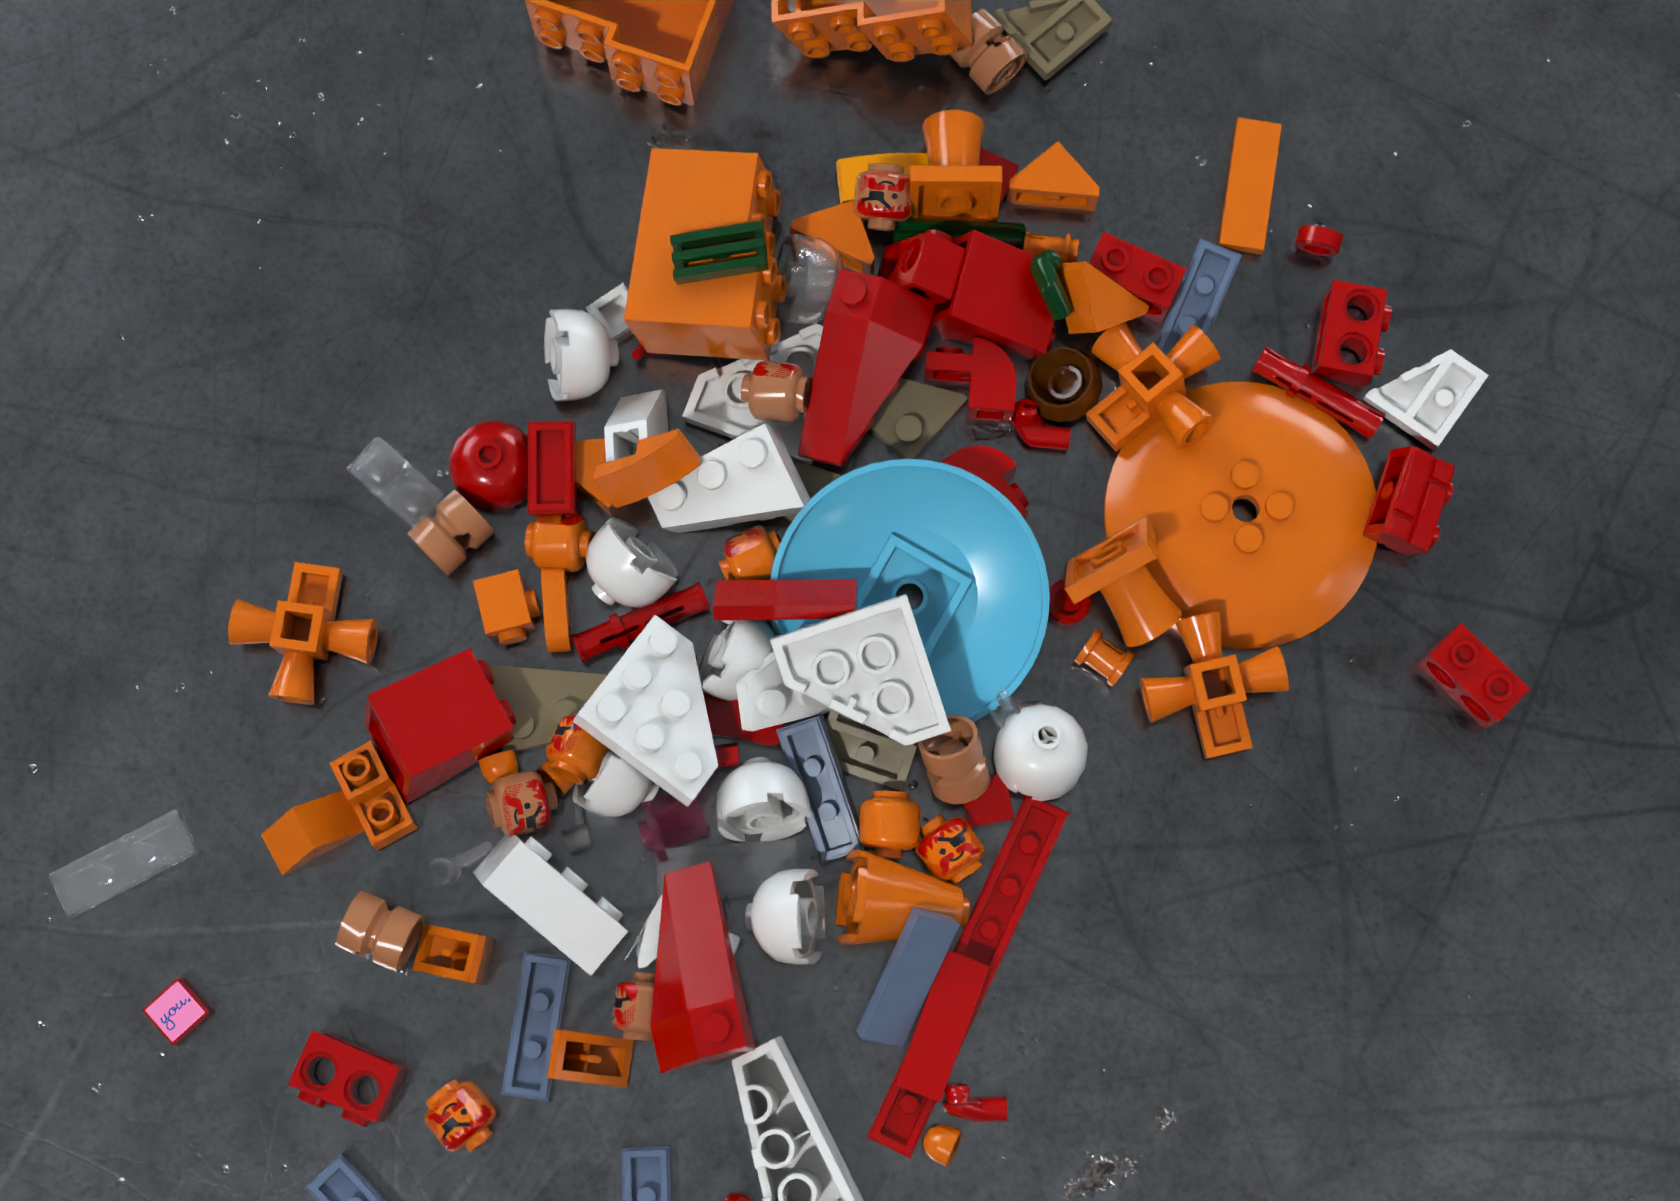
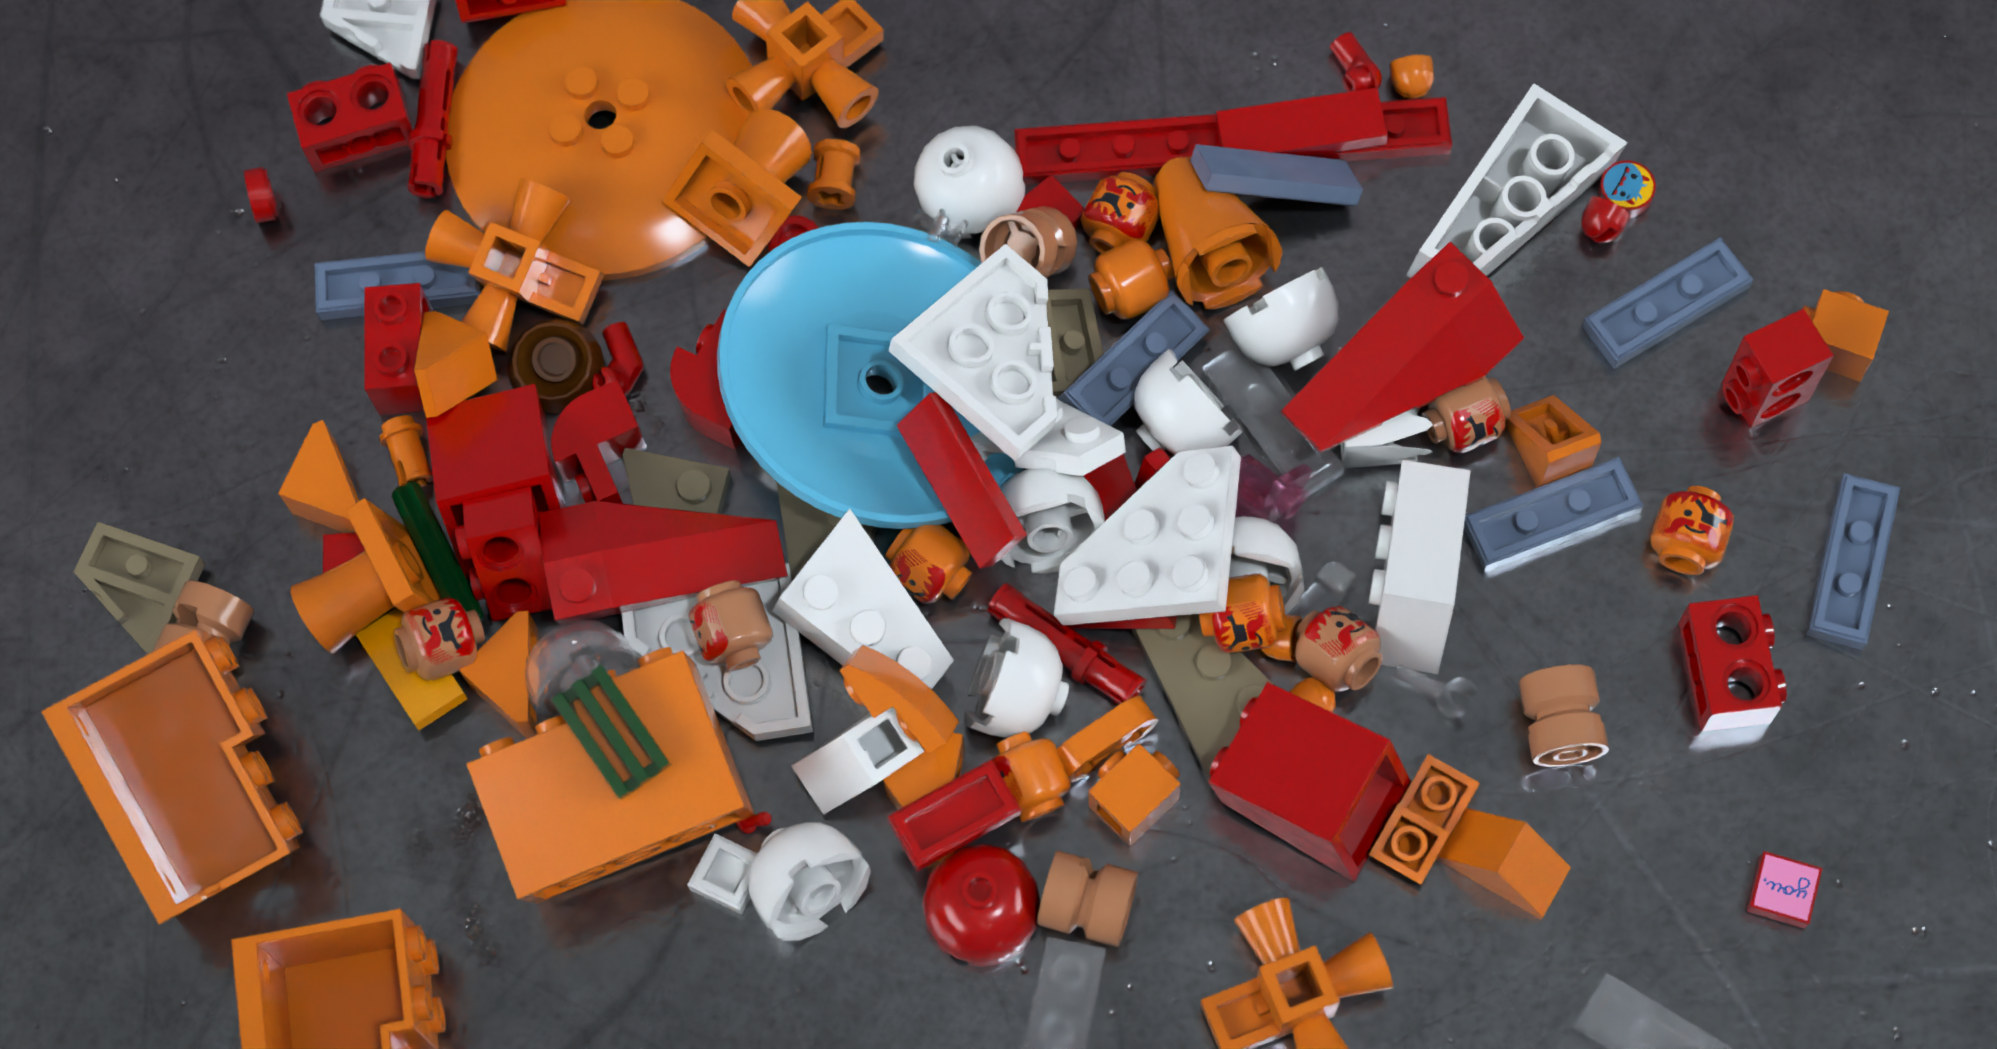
camera: 115 degrees left, 10 degrees down
orange slope [412,924,495,985] -> none
dark green arm [1030,250,1073,320] -> none
orange tile [1218,117,1282,255] -> none

